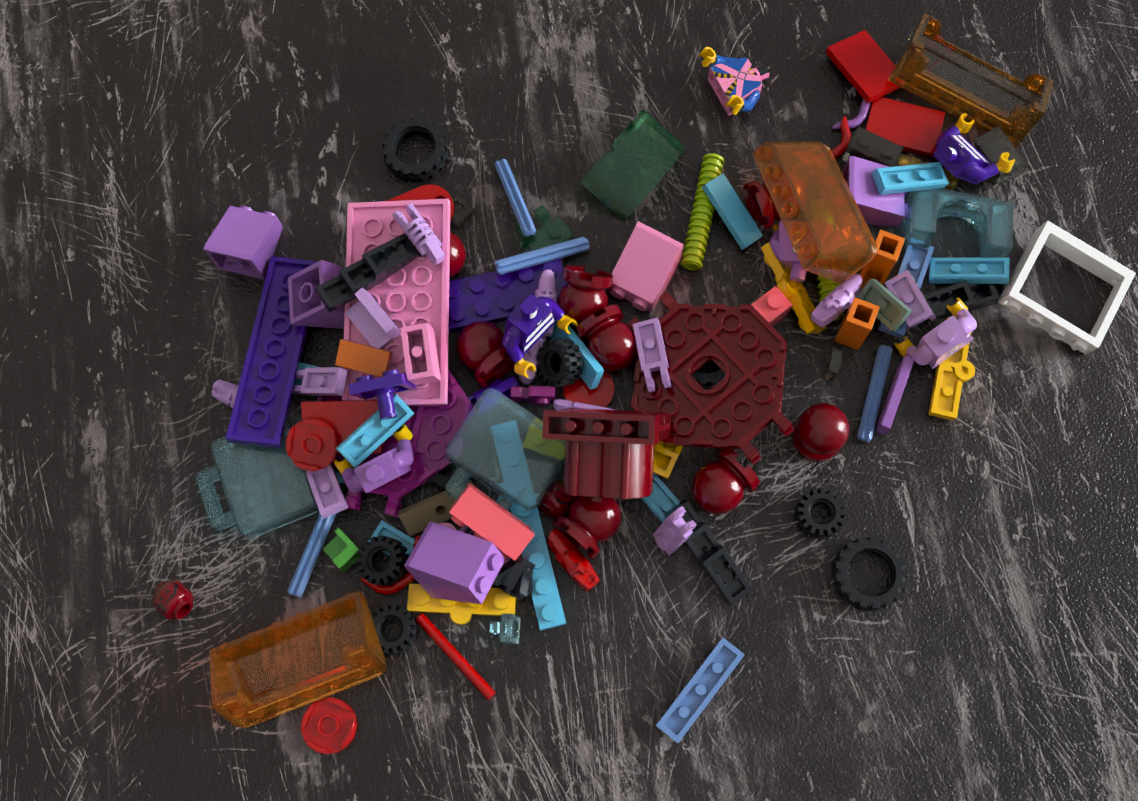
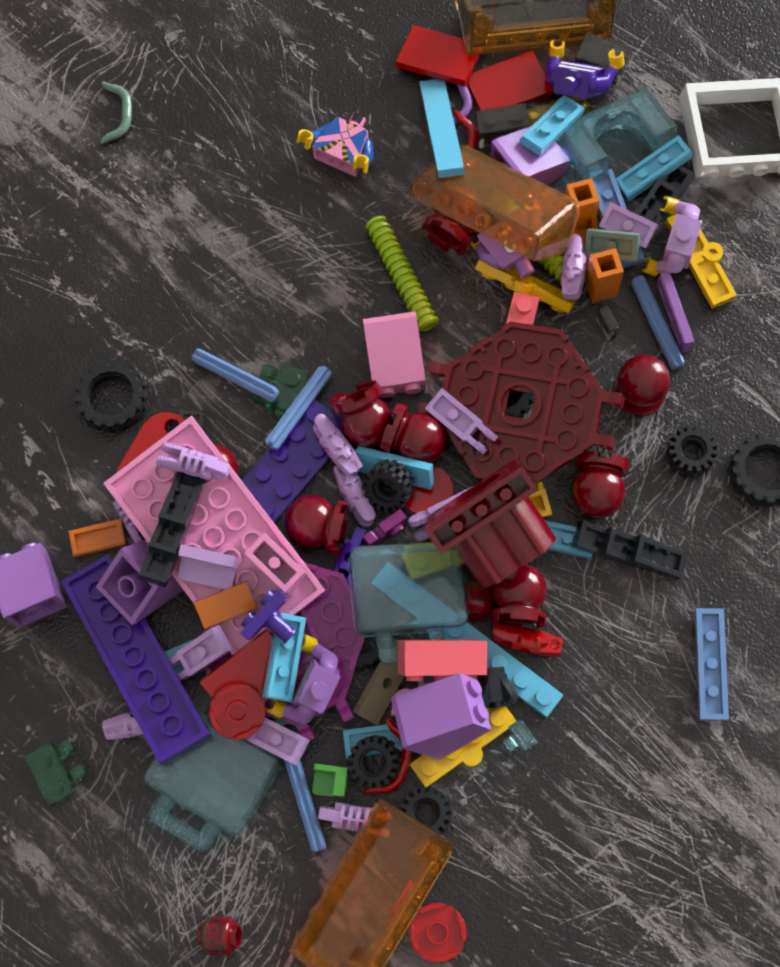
camera: 35 degrees left, 0 degrees up
red bar [415,613,496,700] -> none
dark purple torso [502,294,578,378] -> none
clear green panel [580,109,685,220] -> none
lavender hinge [653,506,696,555] -> none
medium azure tile [702,173,763,250] -> none
none -> clear green plate [24,740,90,807]
none -> orange tile [68,519,127,558]
none -> lavender hinge [318,802,393,837]
none -> medium azure tile [420,79,464,178]

